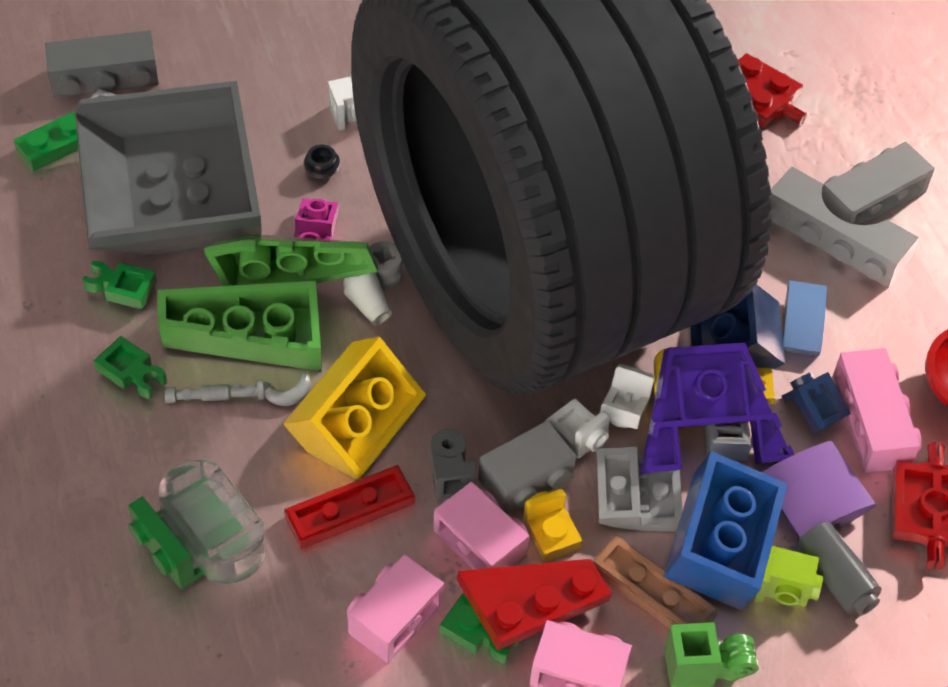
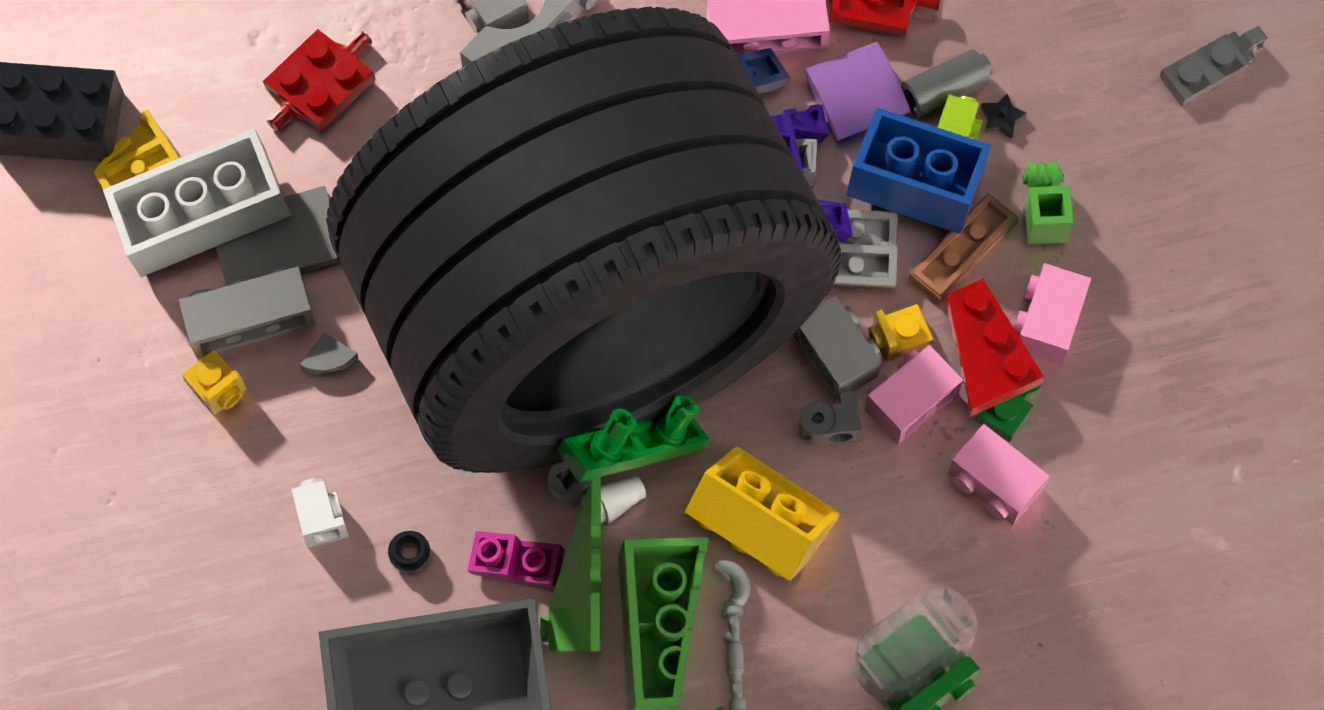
camera: 85 degrees left, 15 degrees up
red tile [284,465,415,549] -> none
none -> green plate [557,395,711,482]
none -> black piece [981,93,1027,139]

